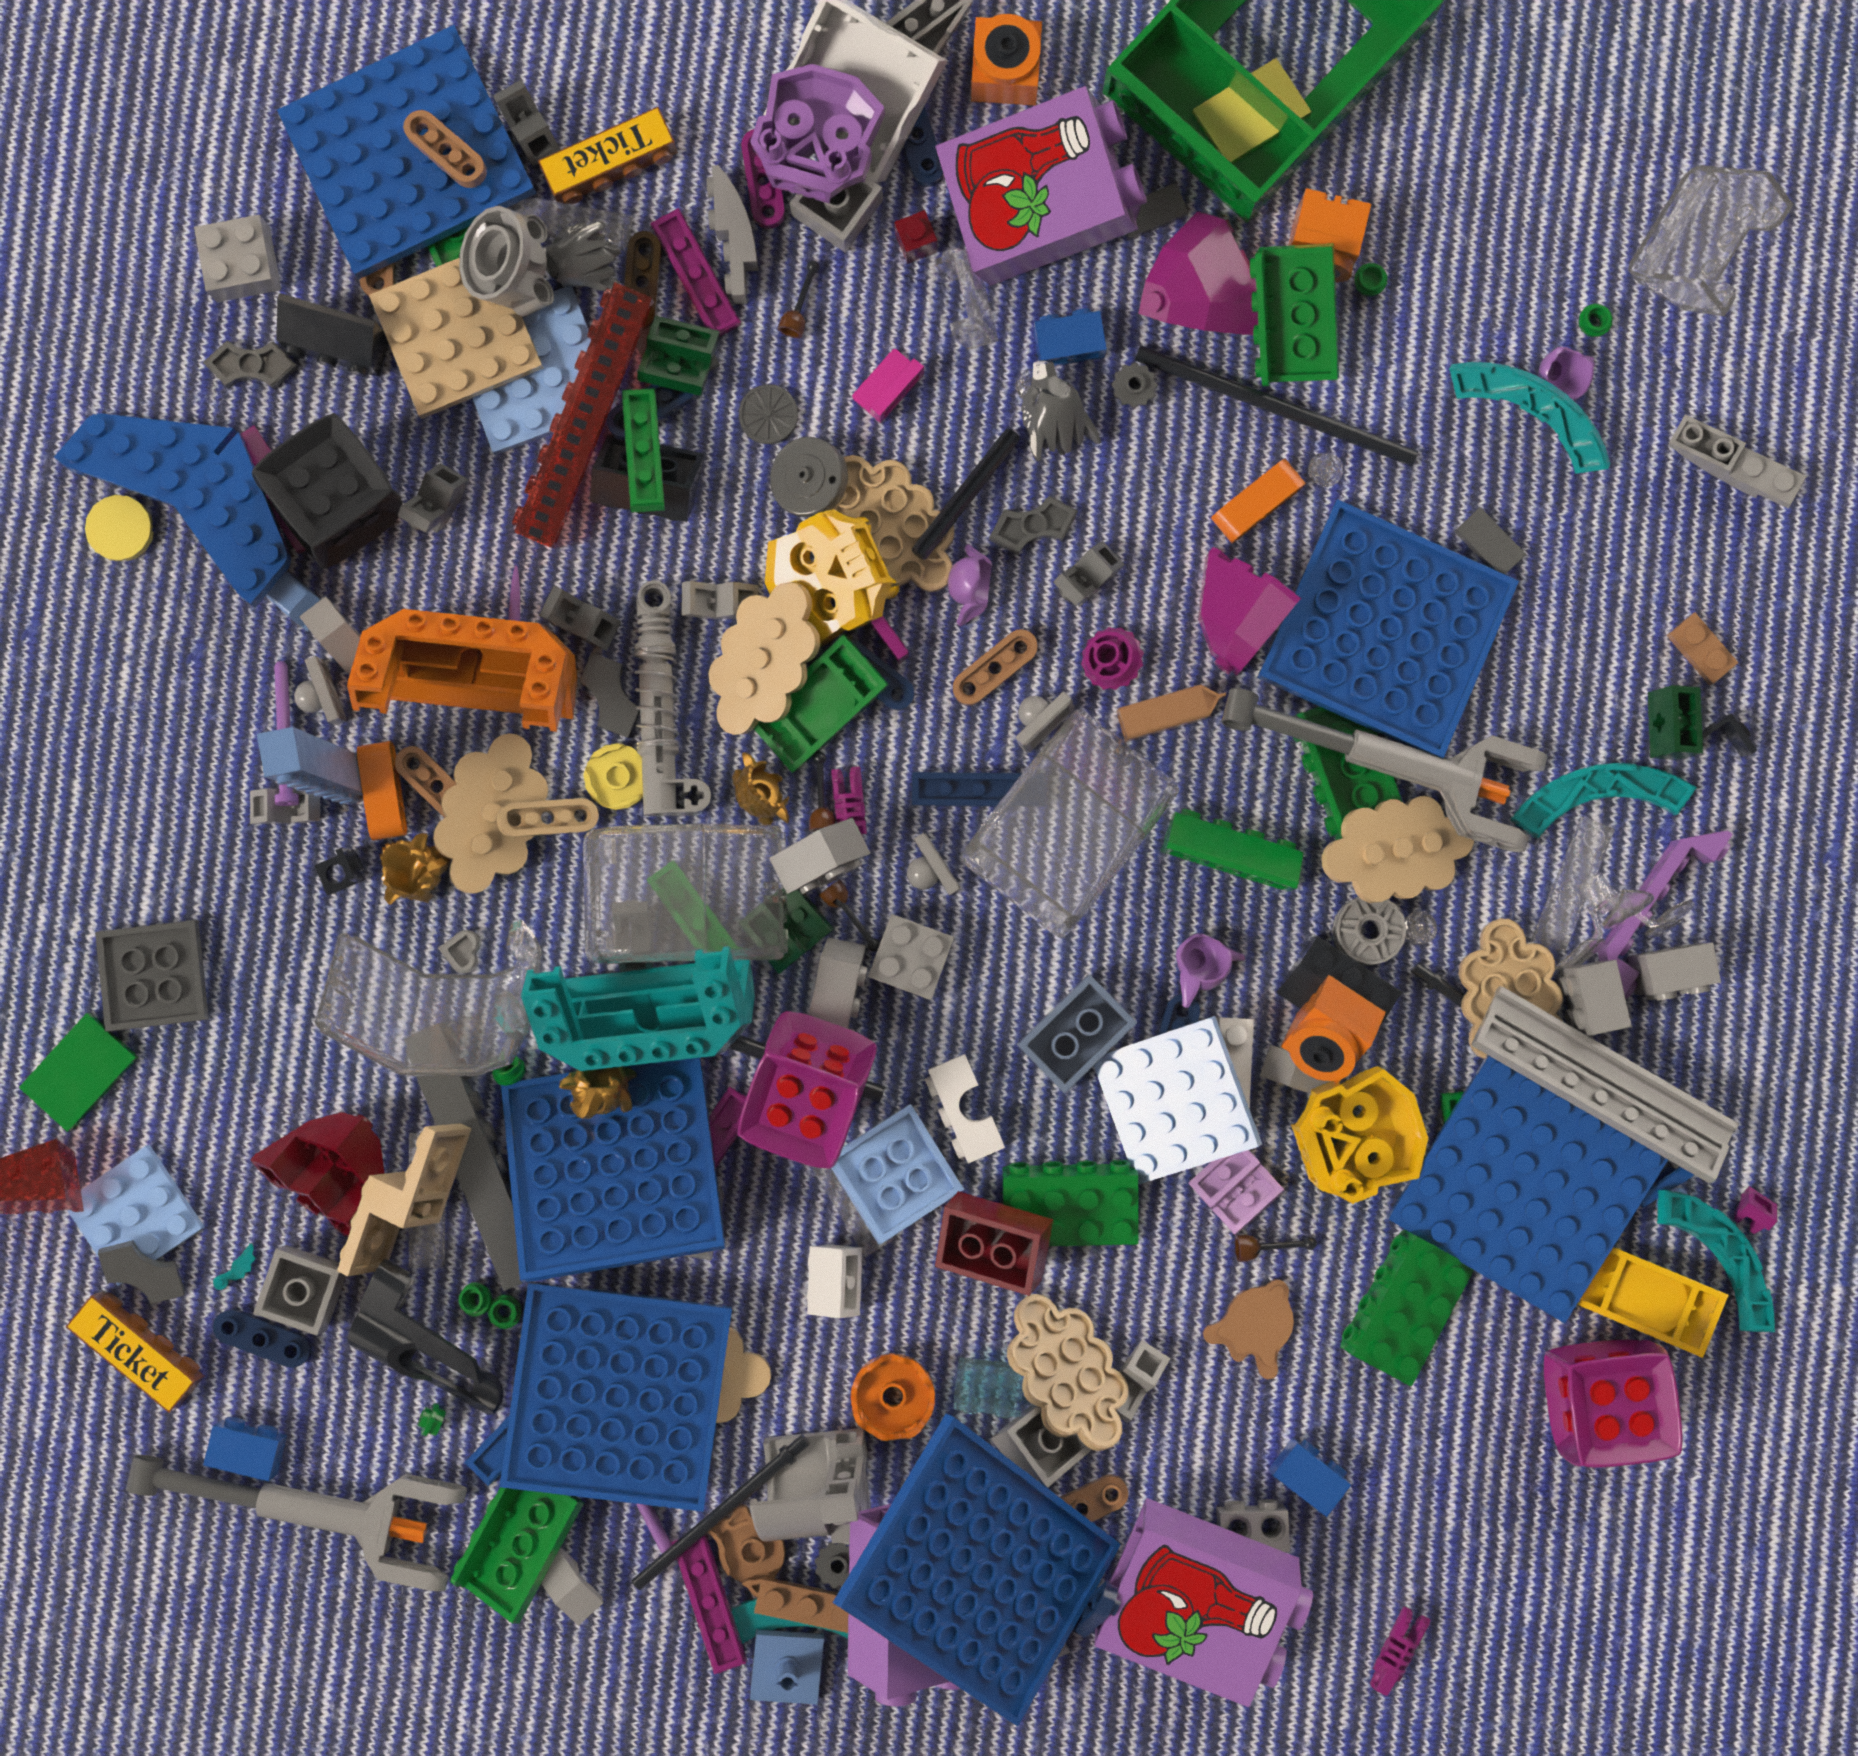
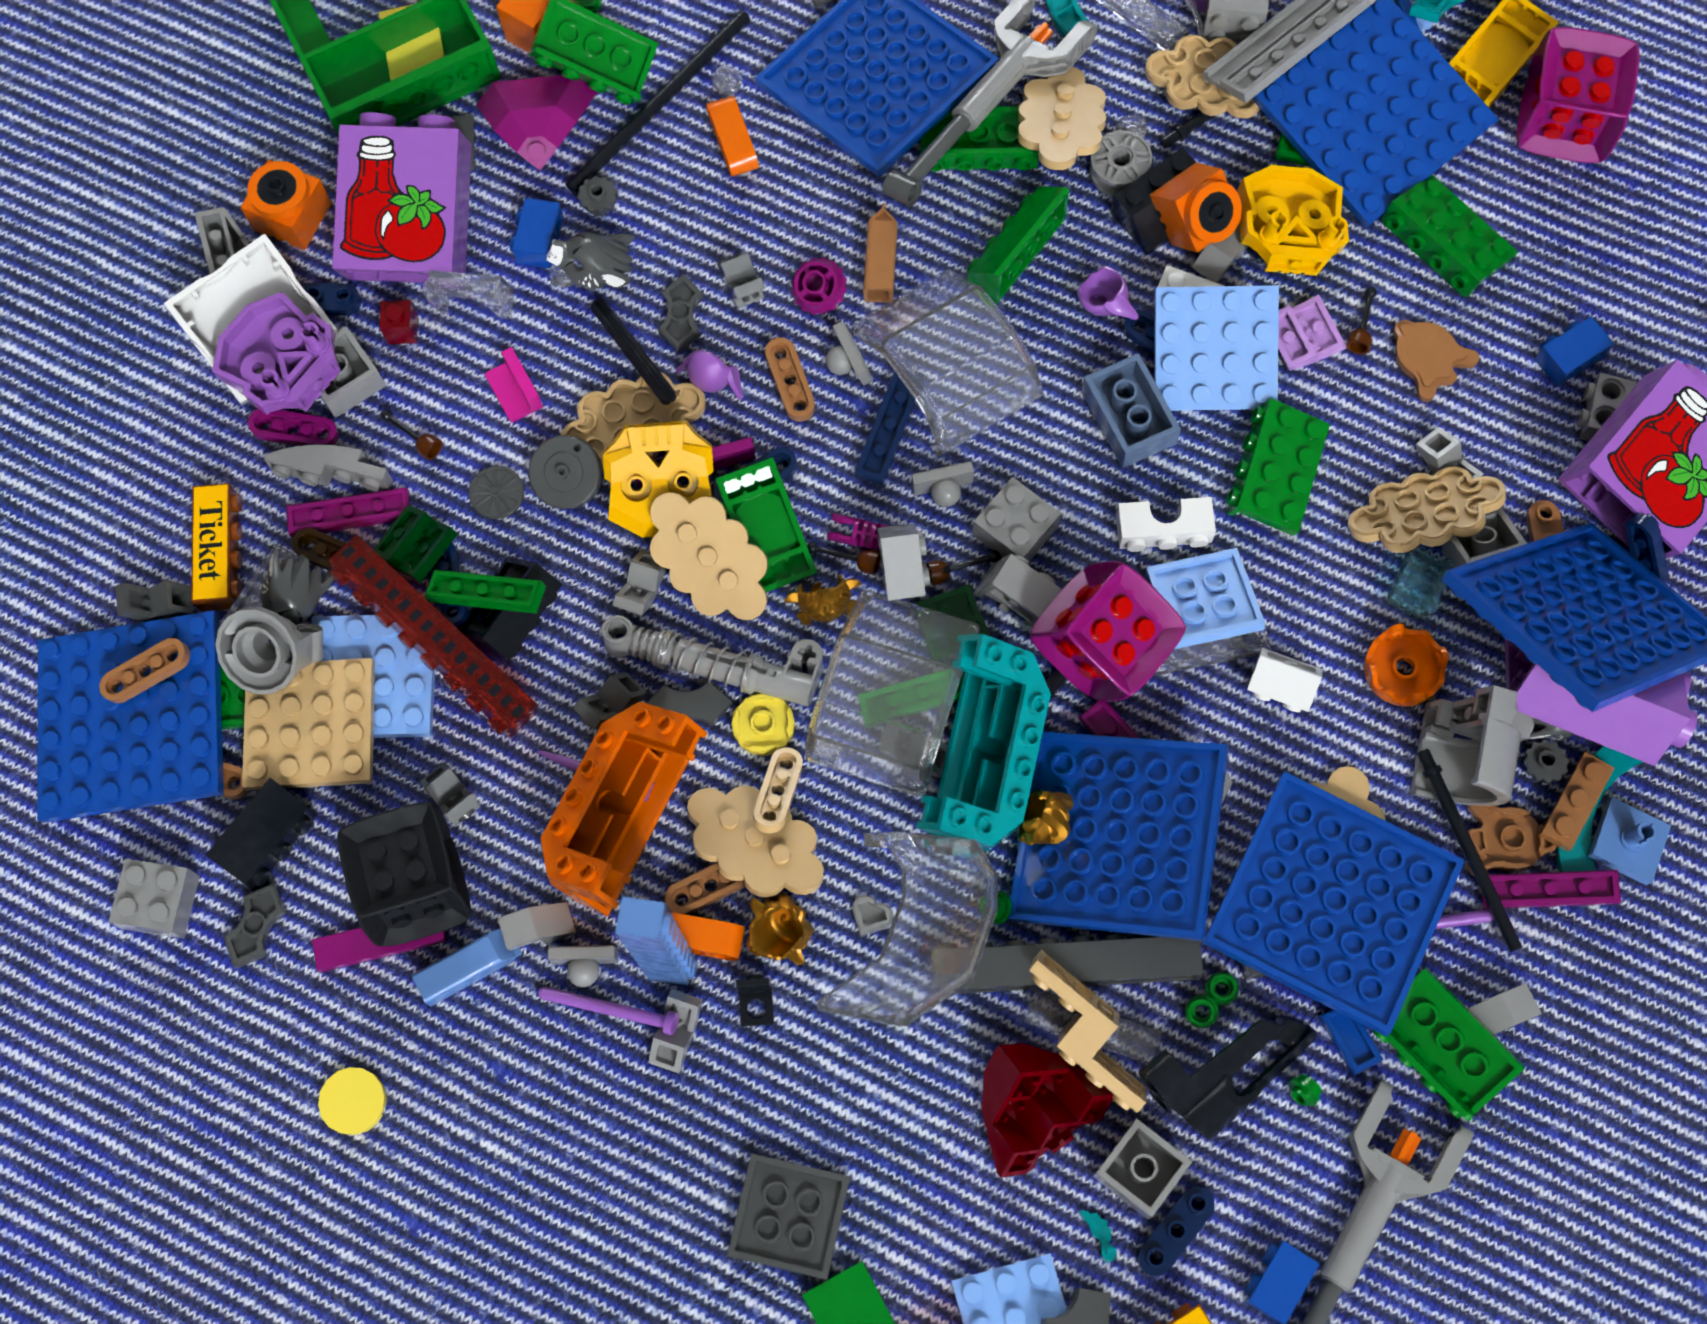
camera: 70 degrees left, 15 degrees down
blue wing [54,413,291,608] -> none
dark red brick [935,1191,1053,1296] -> none
magenta brick [1198,547,1301,675] -> none

